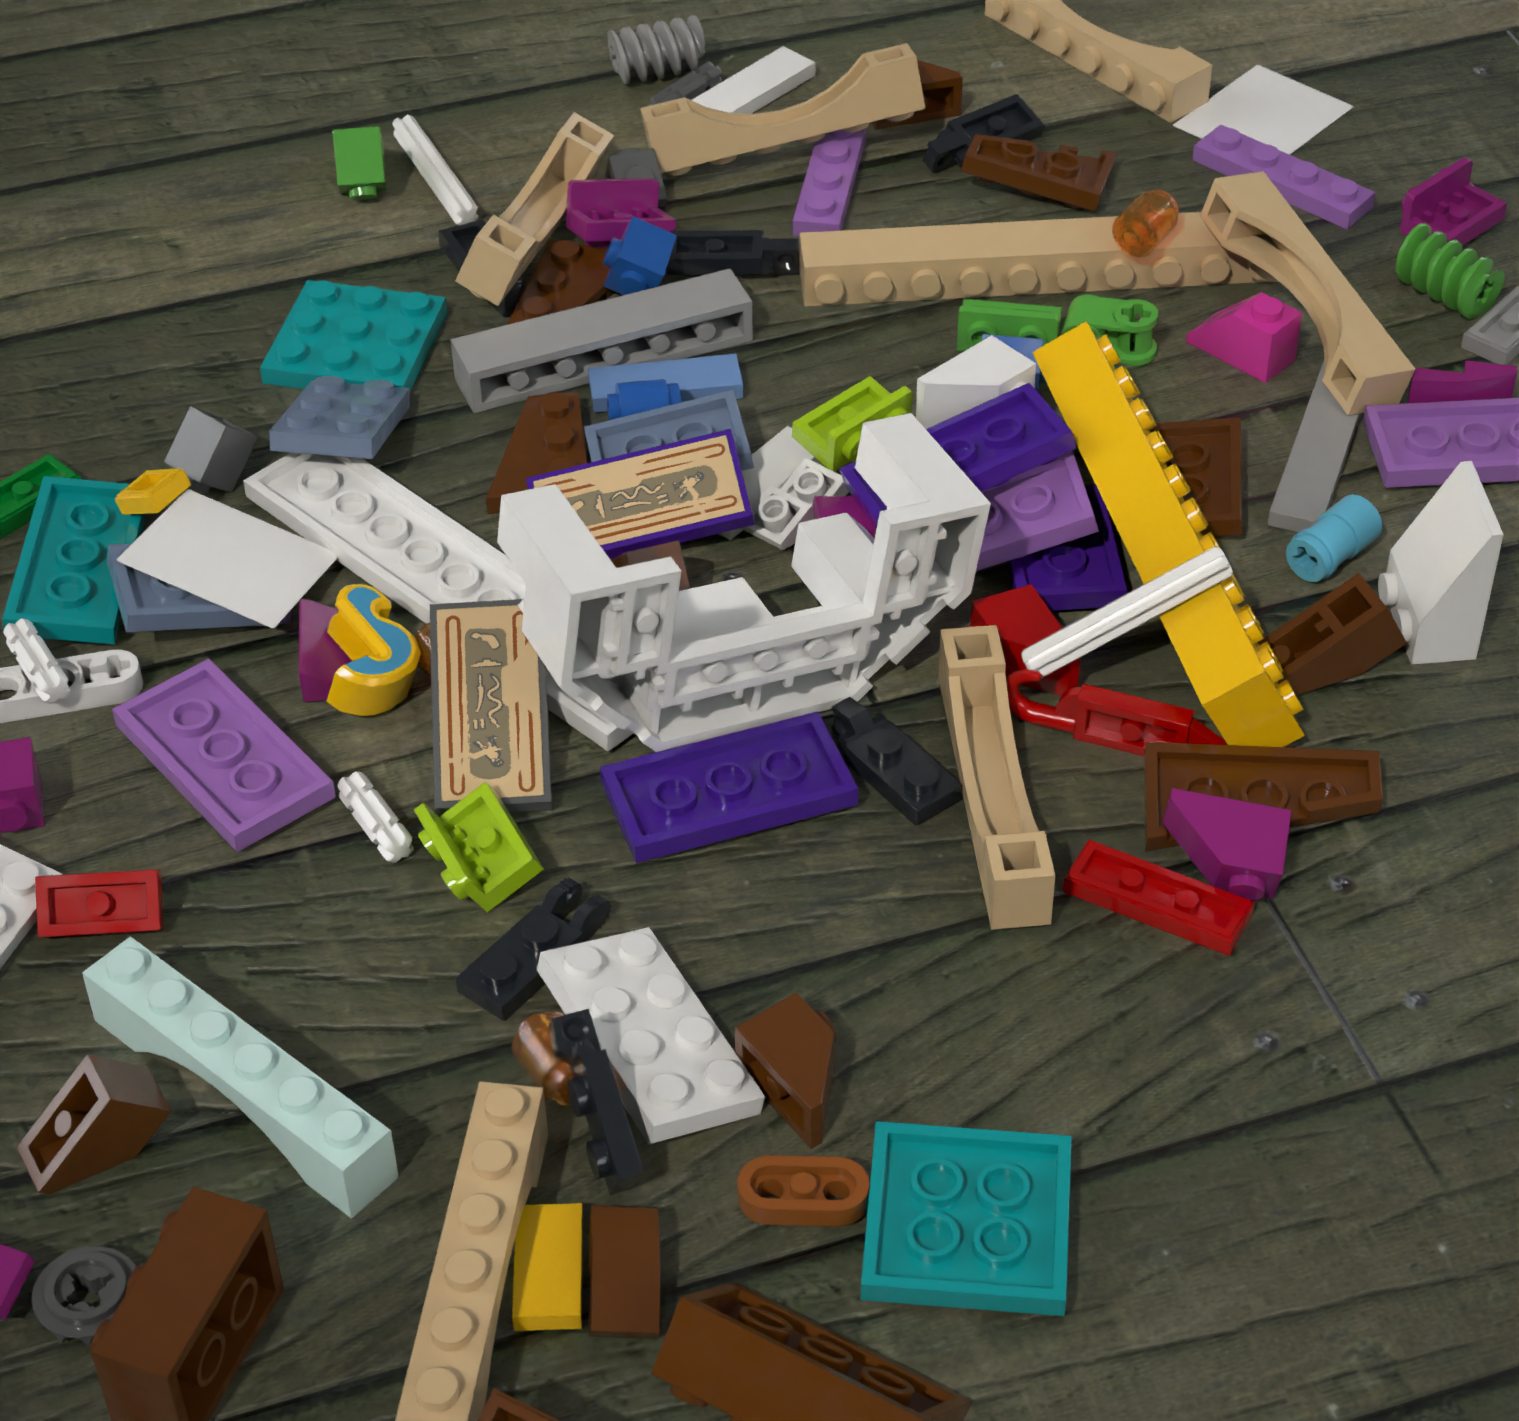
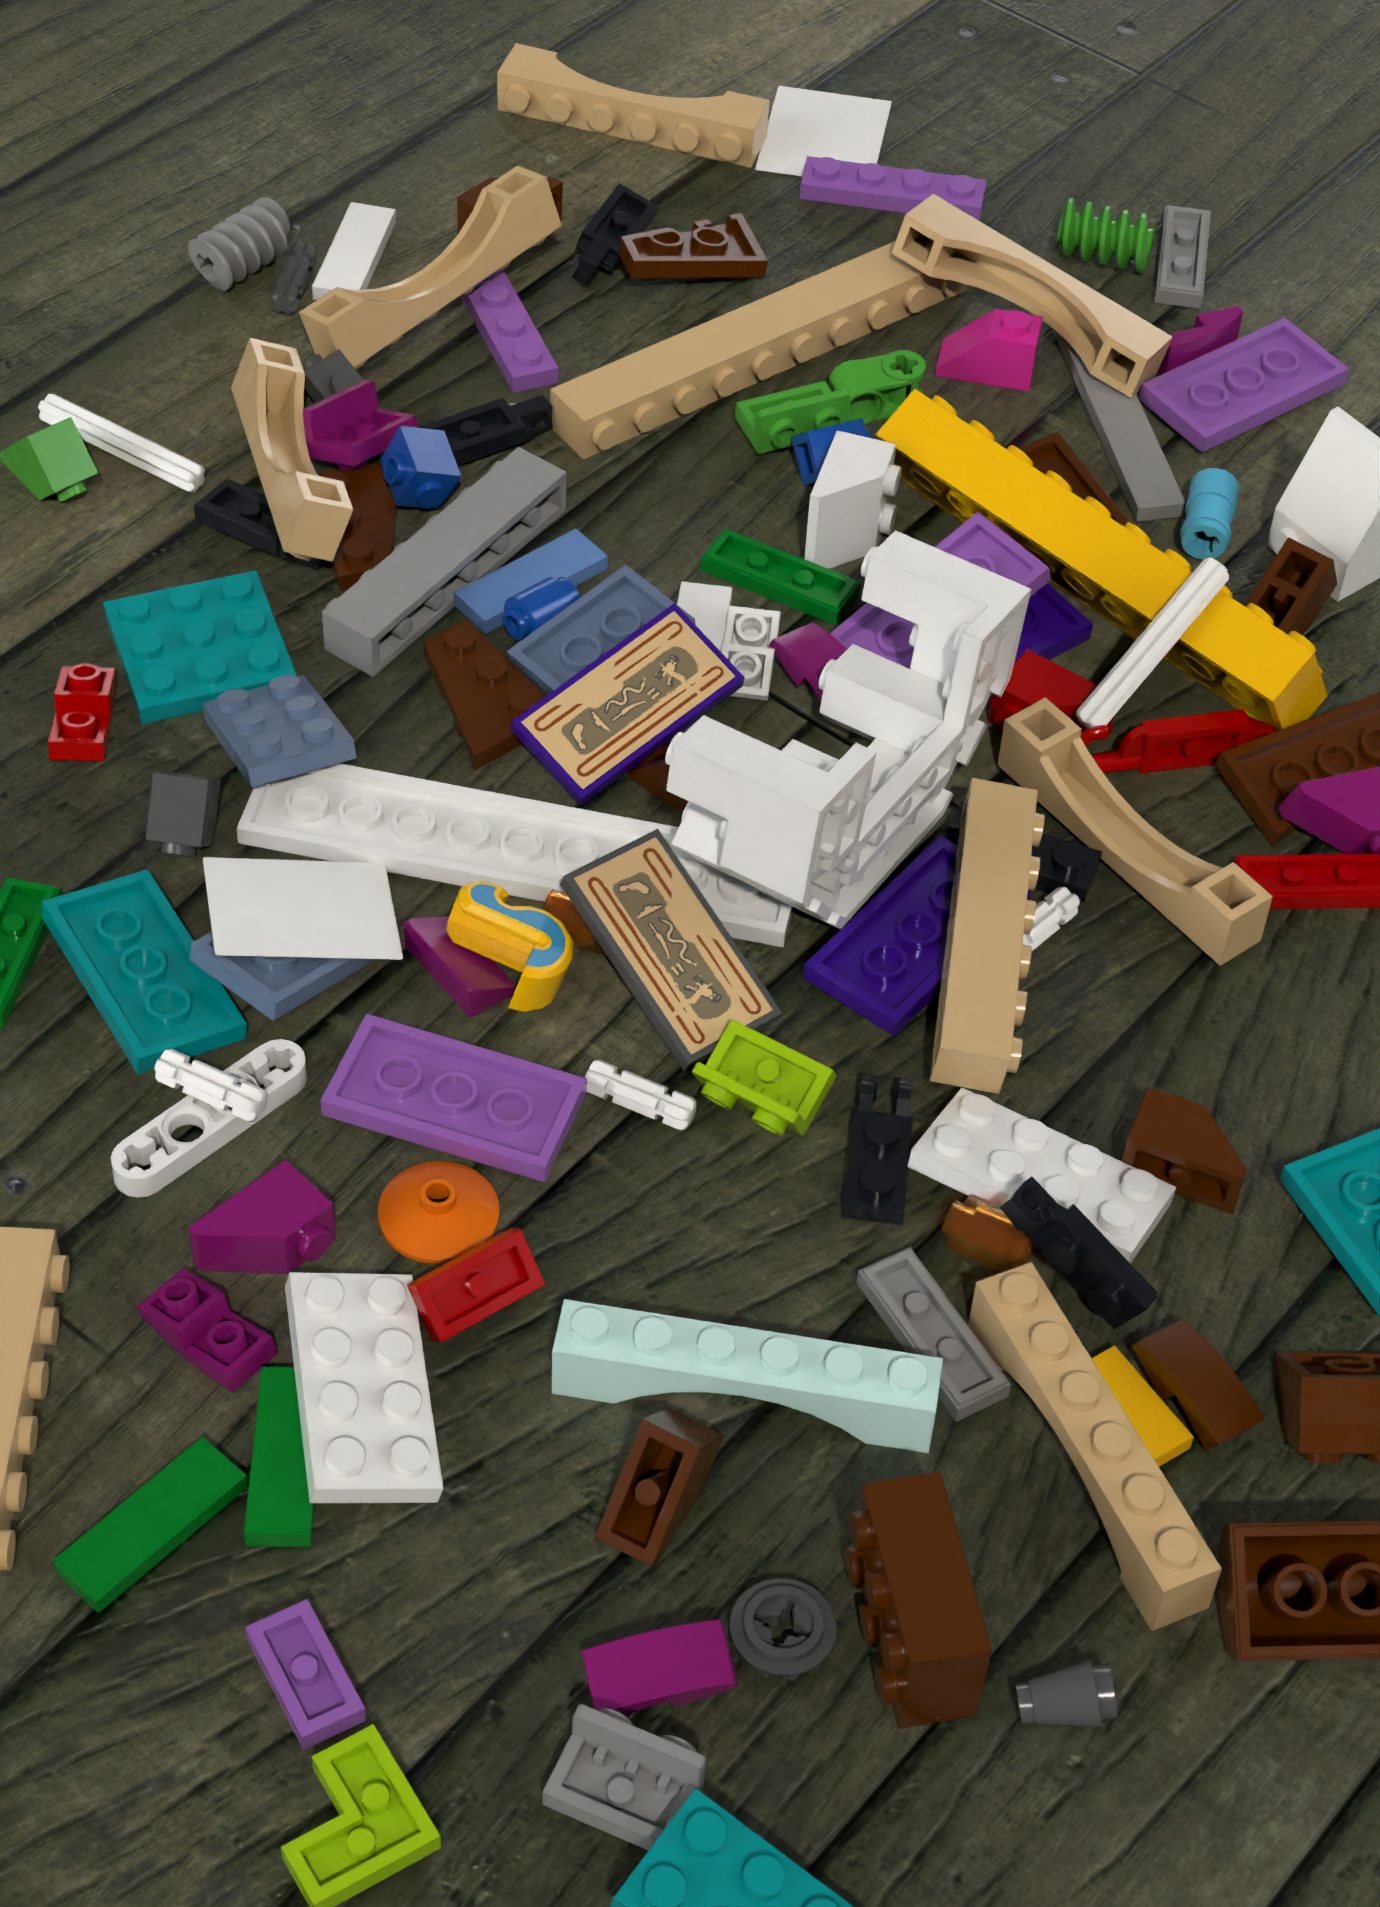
camera: 35 degrees left, 5 degrees up
yellow tile [115,468,191,515] -> none
dark orange plate [737,1155,870,1227] -> none
lime bracket [791,376,914,472] -> none
dark purple plate [839,383,1076,529] -> none
clear orange brick [1112,190,1179,257] -> none
magenta bracket [1400,157,1507,246] -> none
none -> red slope [48,663,116,761]
none -> orange dish [377,1161,500,1264]
none -> light grey tile [856,1247,1011,1422]
none -> tan brick [929,778,1045,1094]
none -> white axle [1023,887,1080,951]

